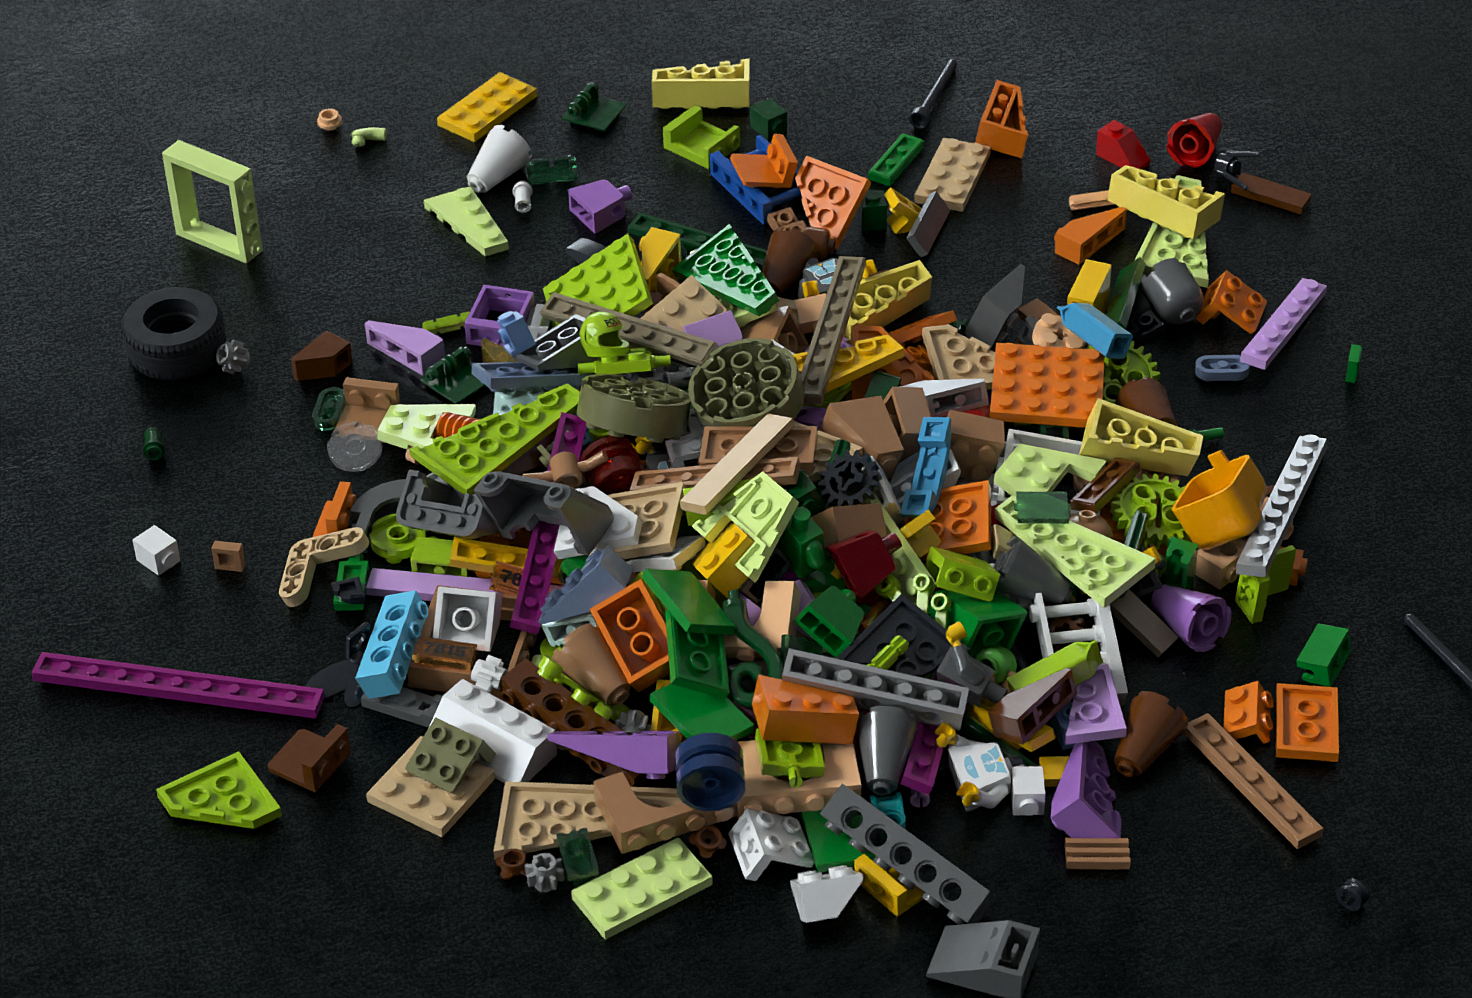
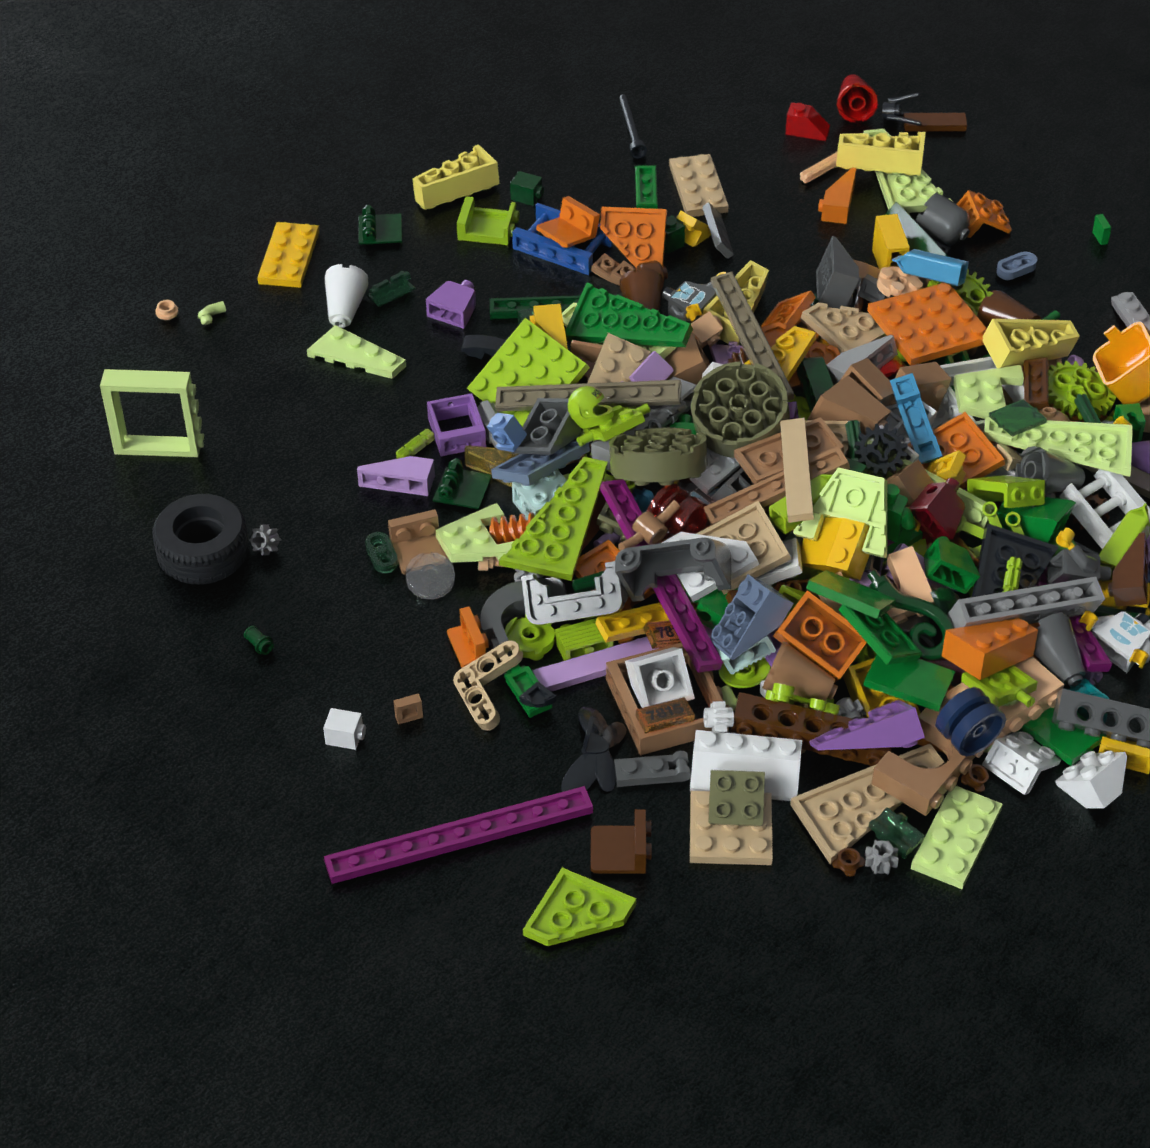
camera: 30 degrees left, 5 degrees up
reddish brown slope [291,331,353,381] -> none
medium azure brick [355,590,428,699] -> none
white pin [512,181,532,213] -> none
orange wedge [975,80,1028,158] -> none
lavender plate [1240,278,1327,370] -> none

